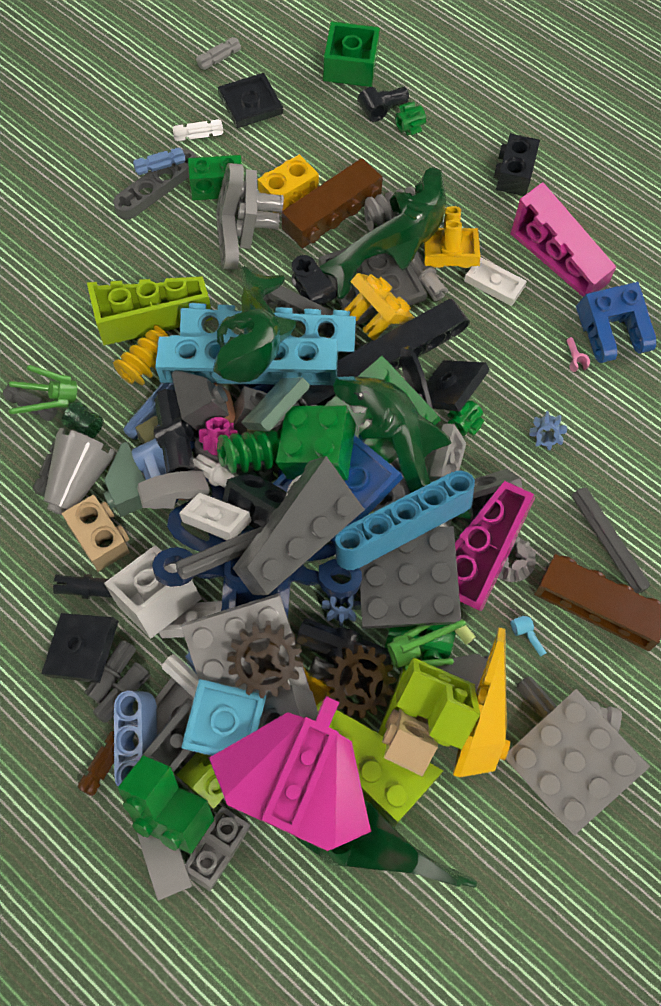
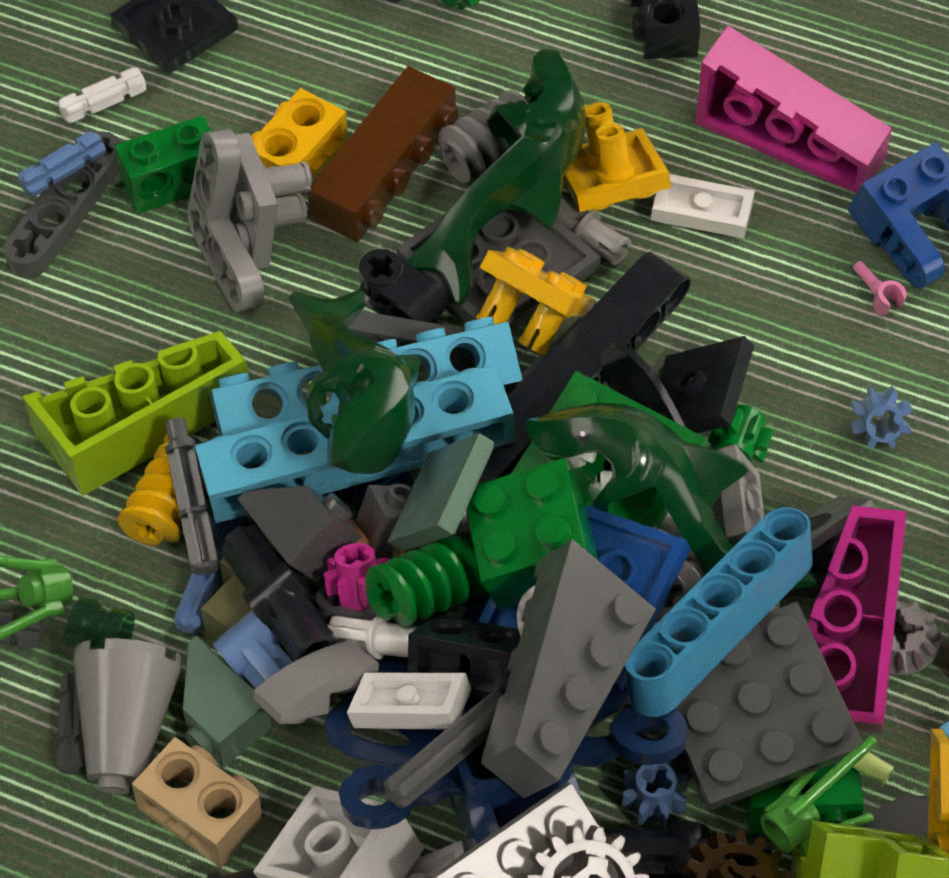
camera: 15 degrees left, 10 degrees down
none -> dark grey piece [165,418,220,576]

